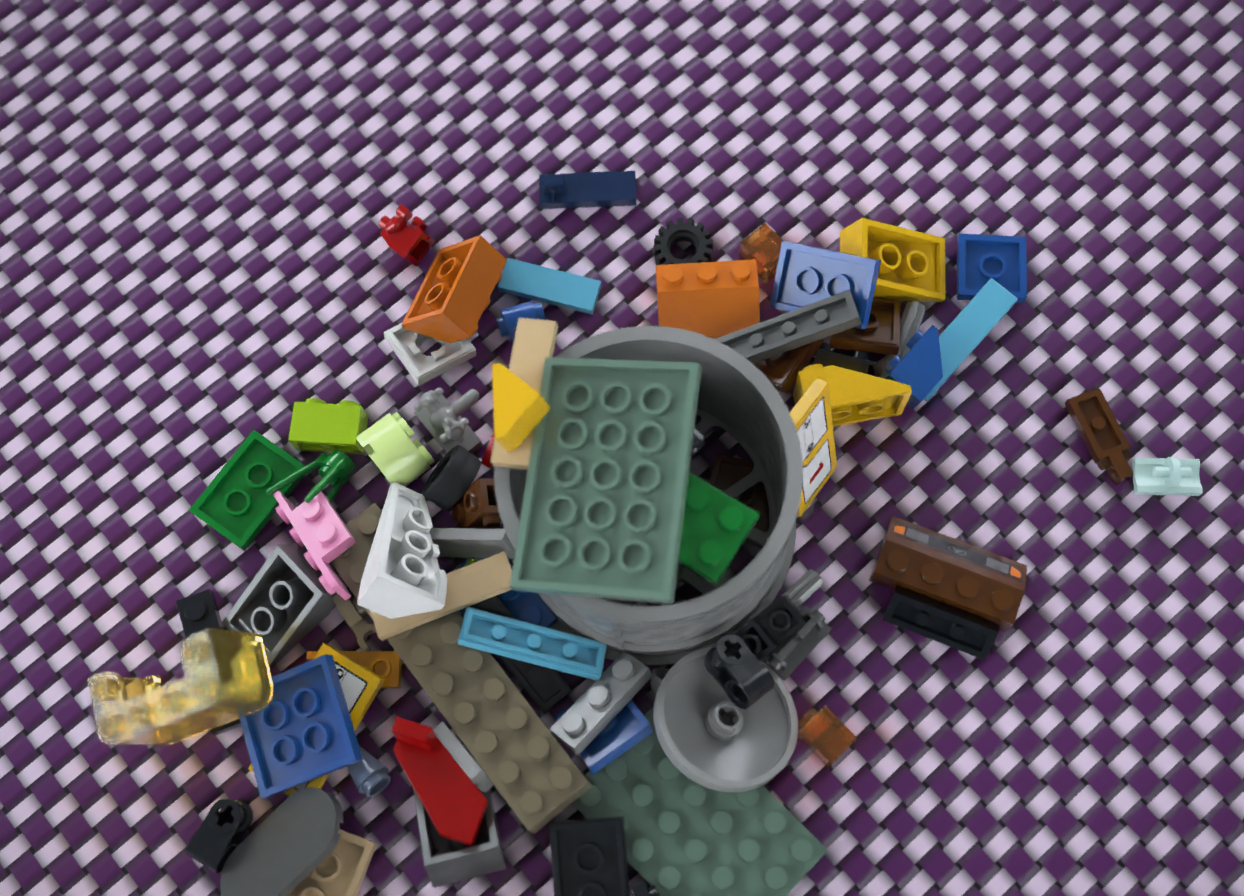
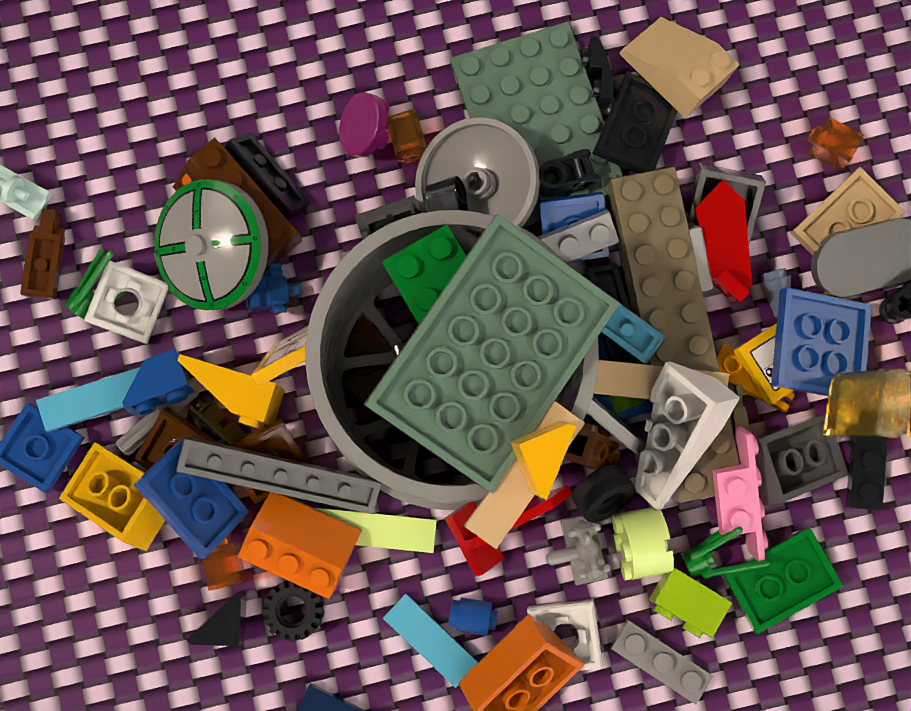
camera: 165 degrees left, 10 degrees up
none -> green plant [65,249,128,319]
none -> white piece [84,261,169,344]
none -> light grey dish [154,179,268,310]
none -> black slope [186,590,247,646]
none -> blue piece [247,263,300,315]
none -> magenta tile [339,92,389,158]
none -> black piece [539,149,600,197]
none -> light grey plate [610,620,713,705]

